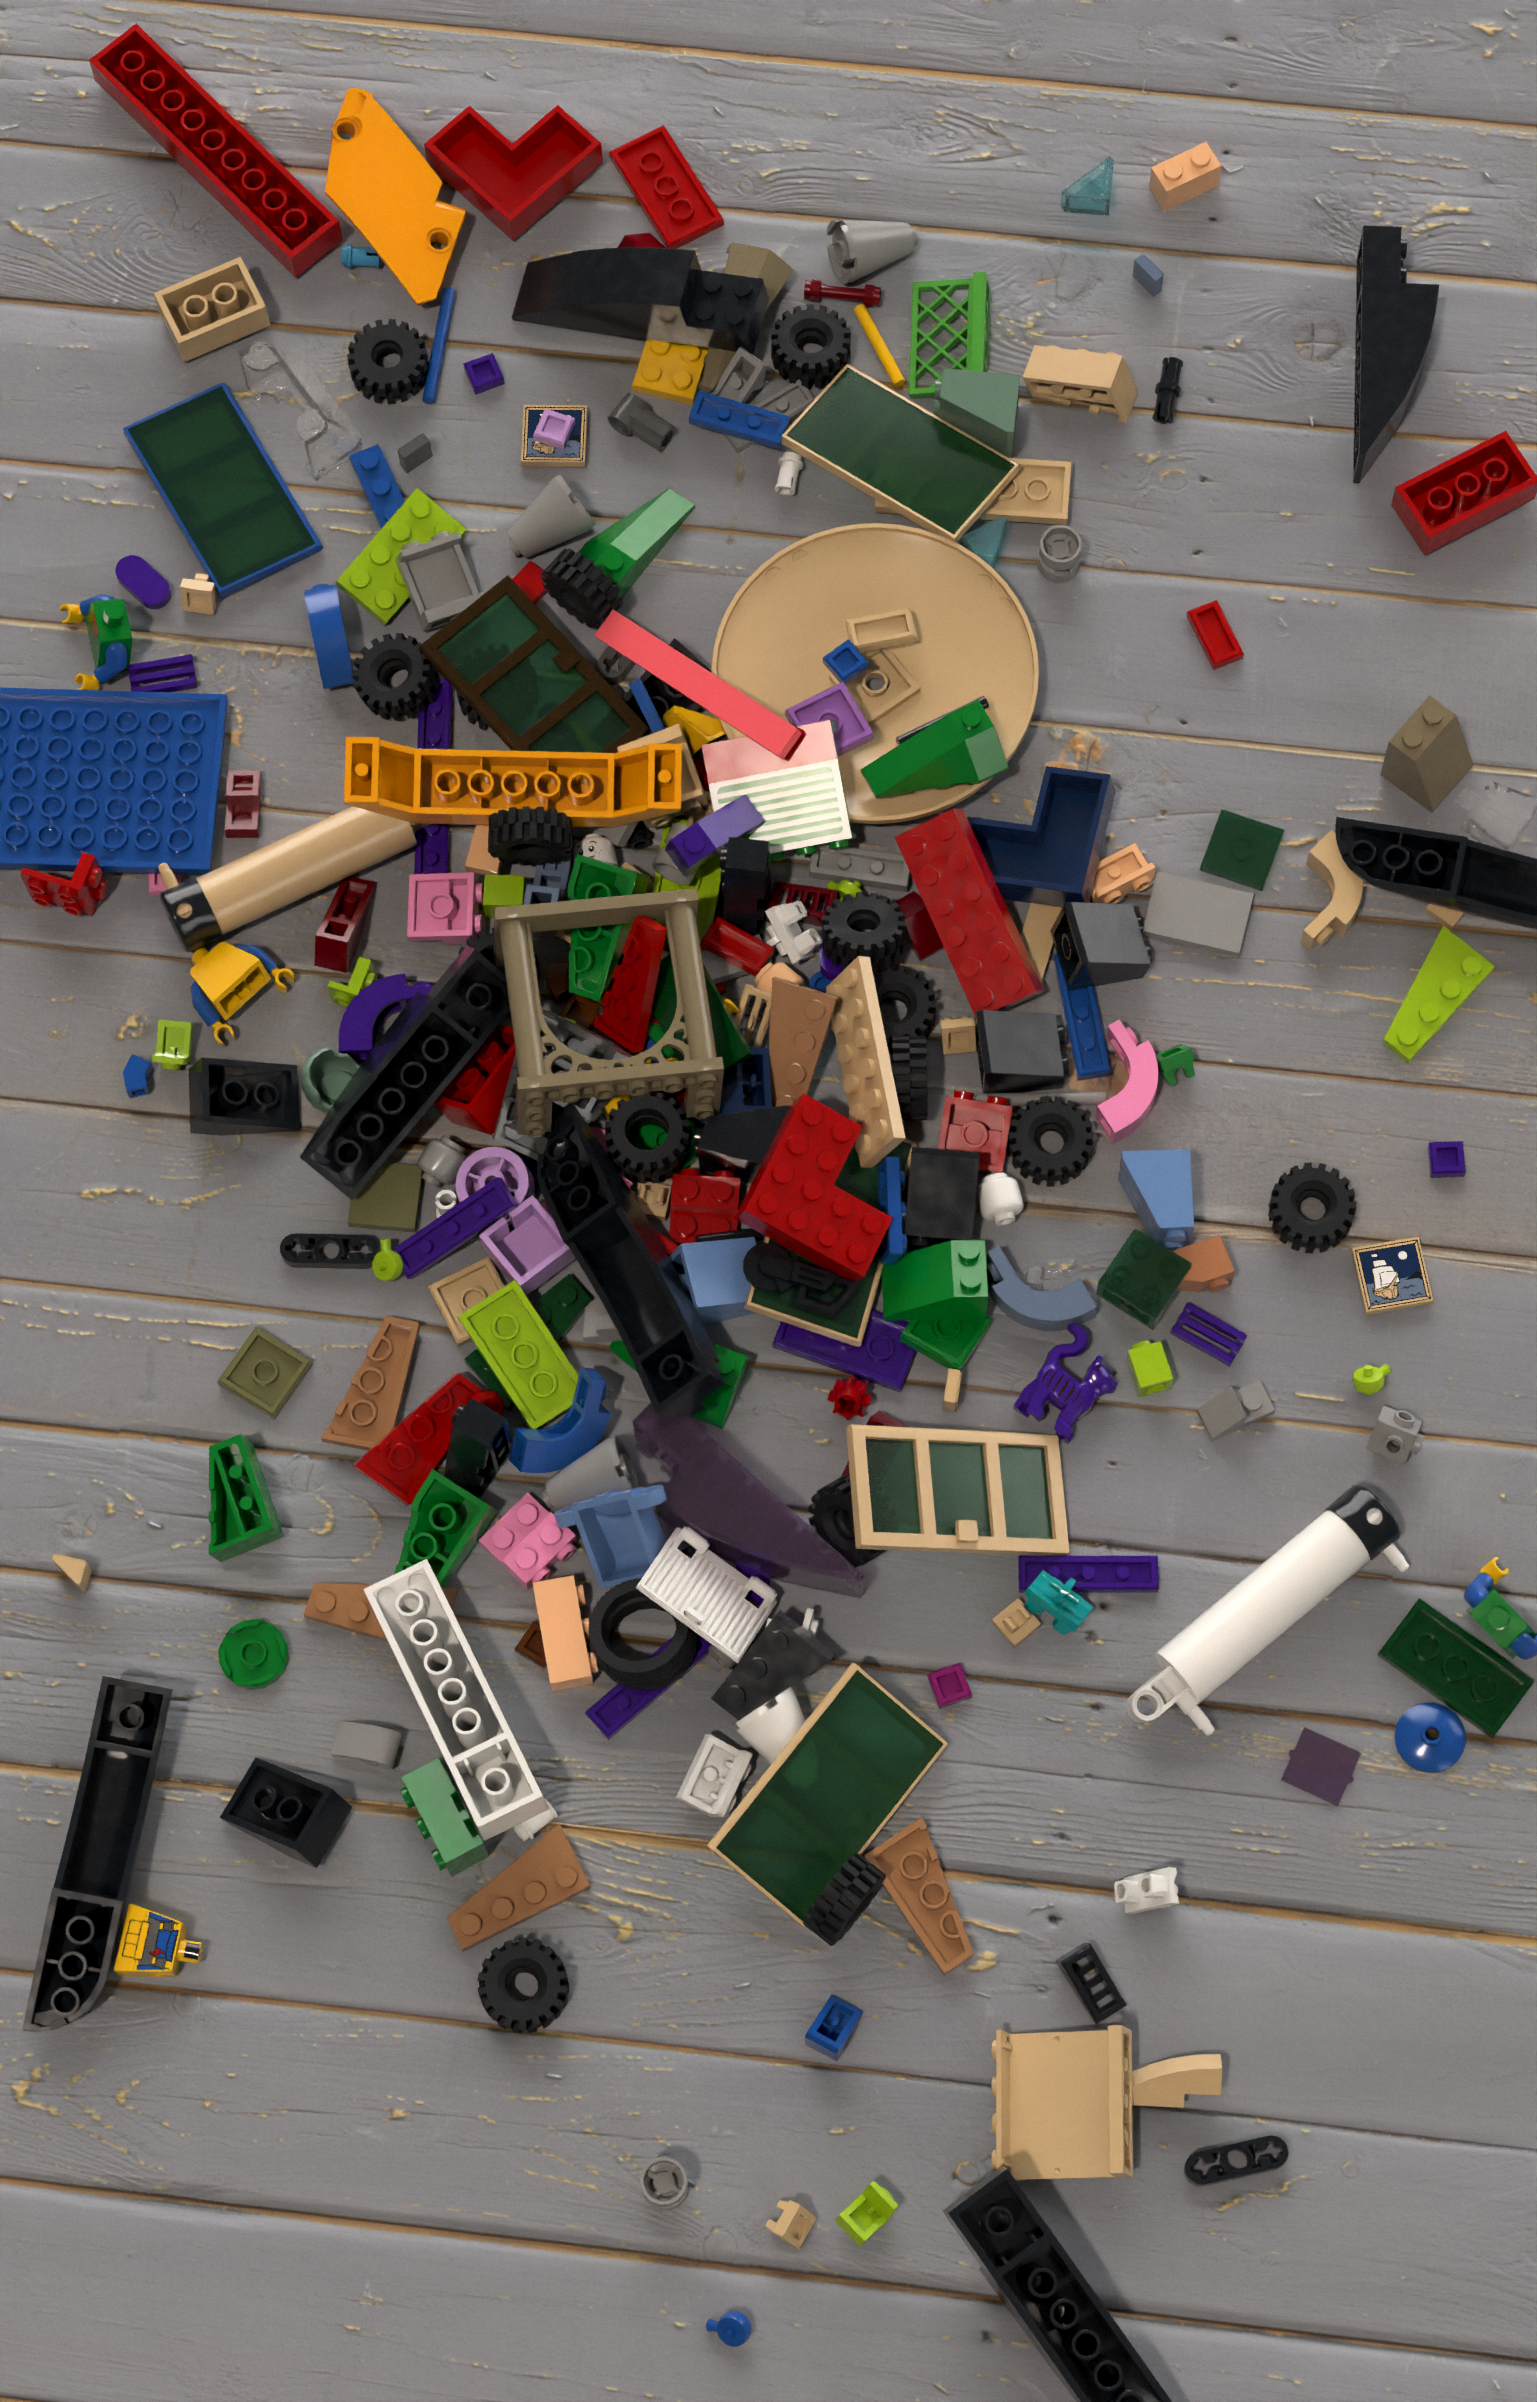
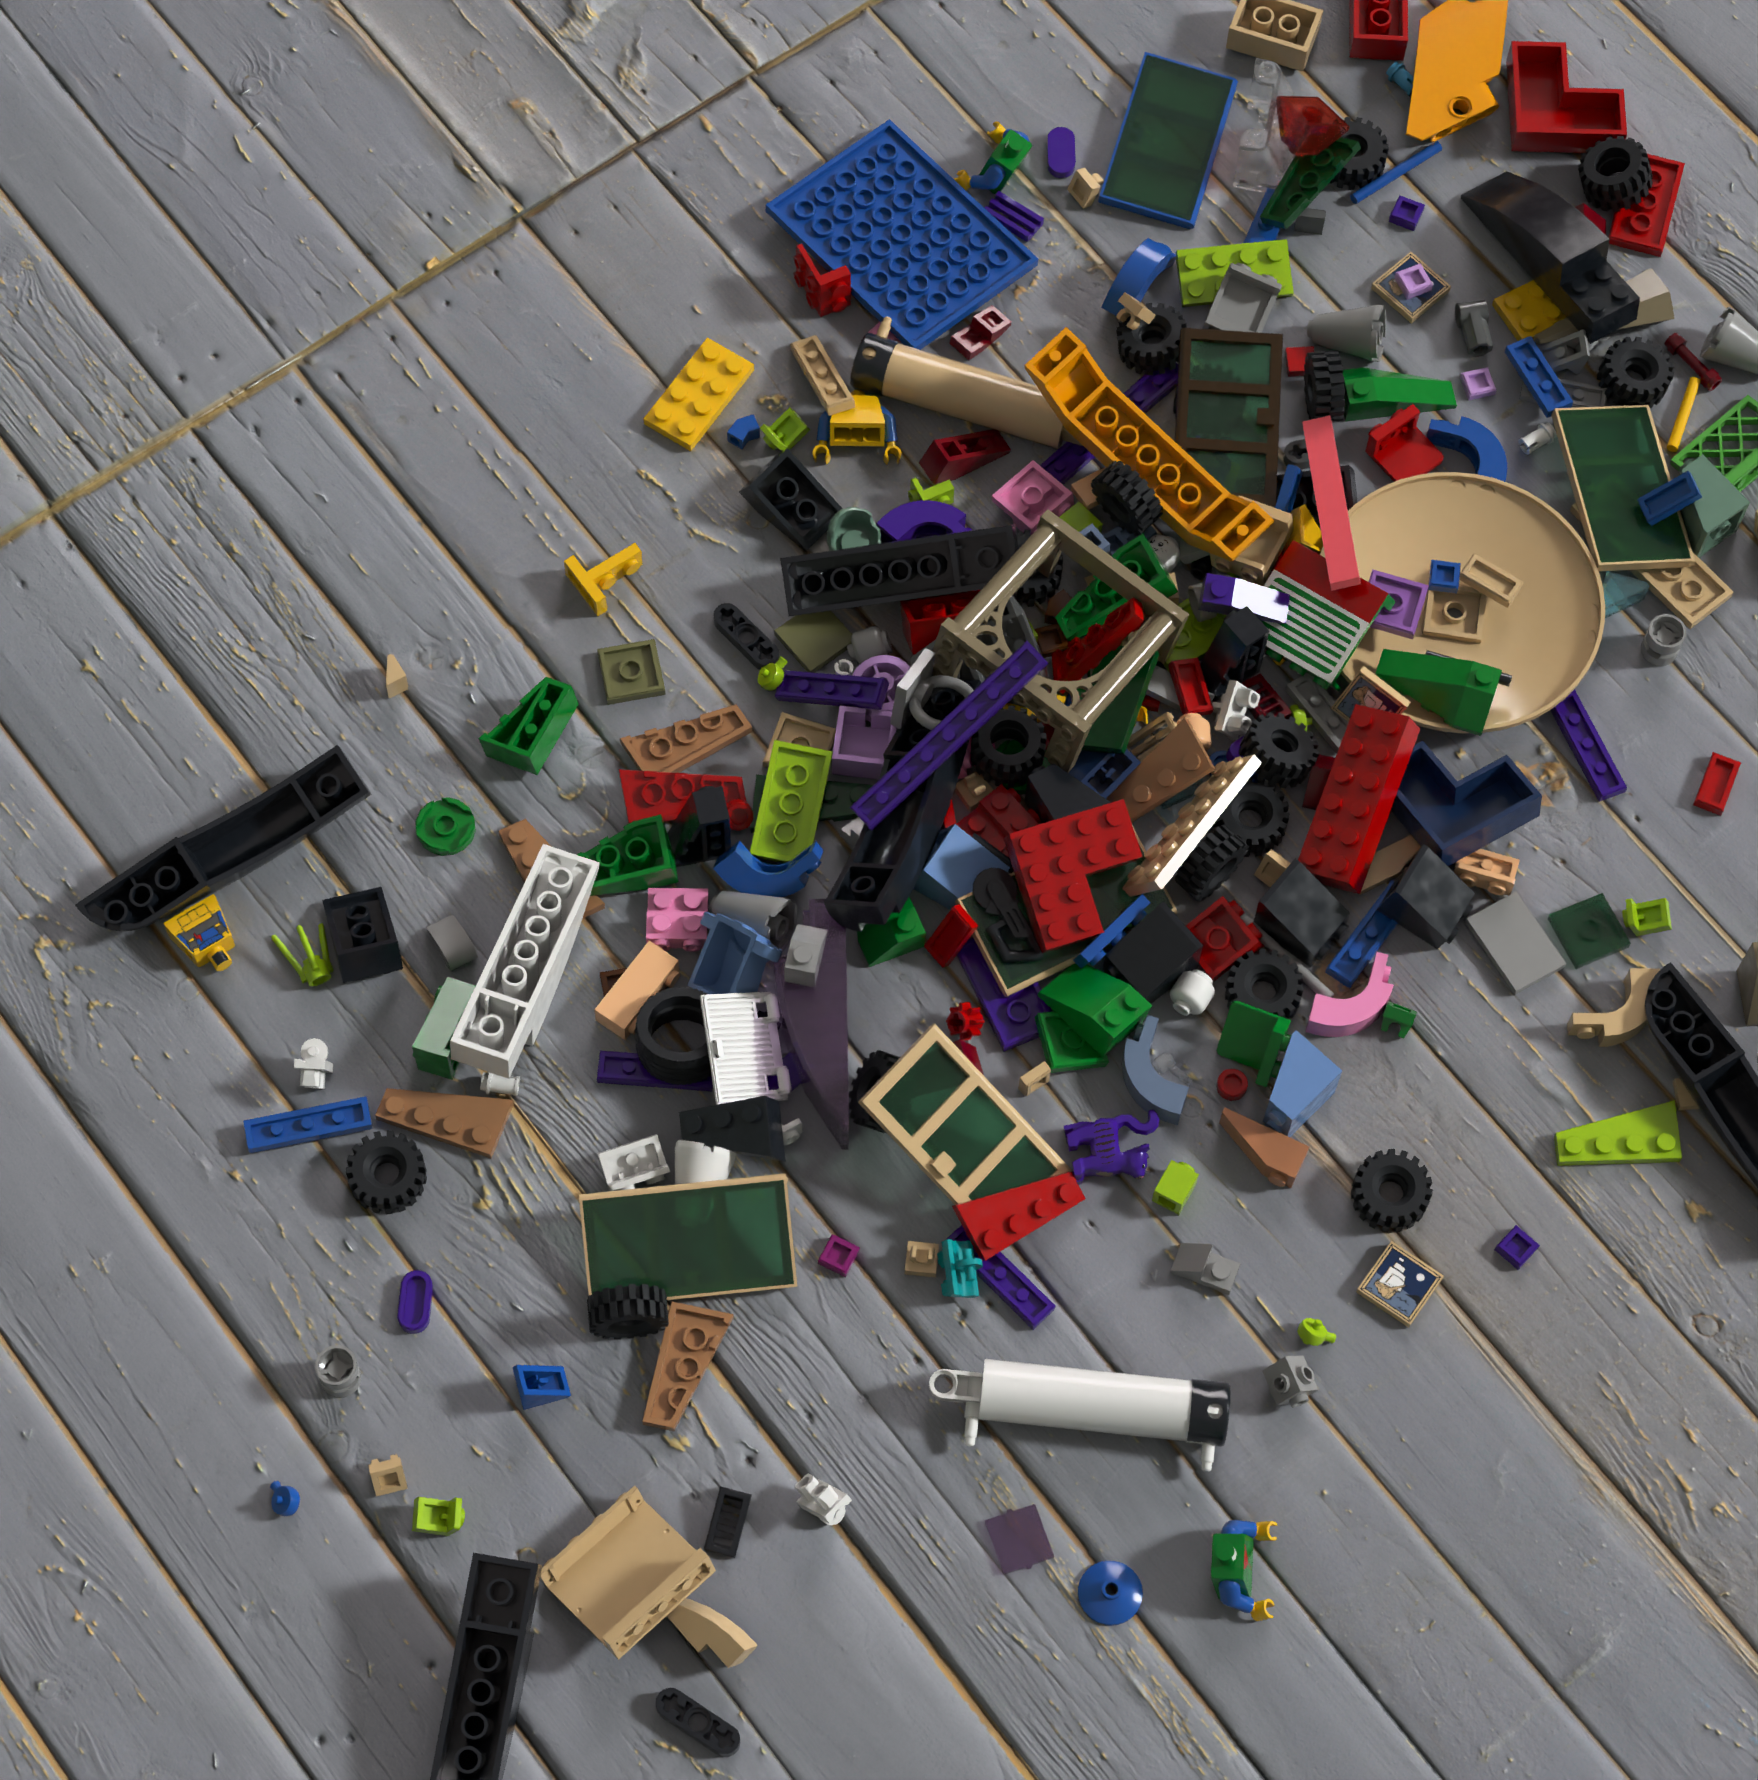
camera: 40 degrees right, 5 degrees down
clear green bracket [1096,1229,1191,1331] -> none
dark purple tile [1170,1302,1247,1367] -> none
dark green tile [1378,1598,1534,1739] -> none
none -> blue plate [243,1096,373,1153]
none -> lime plant [271,923,334,986]
none -> white hips [294,1038,333,1089]
none -> dark purple tile [397,1270,433,1334]
none -> yellow bracket [564,543,643,617]
none -> yellow plate [643,337,754,451]
none -> light grey slope [784,924,828,988]
none -> tan tile [790,335,855,416]
none -> dark purple tile [850,641,1049,830]
none -> light grey tile [890,648,974,730]
none -> red tile [924,904,978,968]
none -> red wing [952,1172,1086,1261]
none -> tan tile [1117,292,1156,330]
none -> green bracket [1216,1001,1292,1087]
none -> red tile [1216,1068,1248,1101]
none -> dark green wing [1260,130,1361,230]
none -> clear red slope [1276,96,1350,157]
none -> tile [1331,666,1411,722]
none -> red bracket [1365,404,1444,482]
none -> blue arch [1426,416,1507,482]
none -> lavender tile [1460,367,1497,401]
none -> dark purple tile [1550,689,1627,802]
none -> black tyre [1578,136,1653,212]
none -> lime bracket [1622,898,1672,937]
none -> blue tile [1637,471,1702,526]

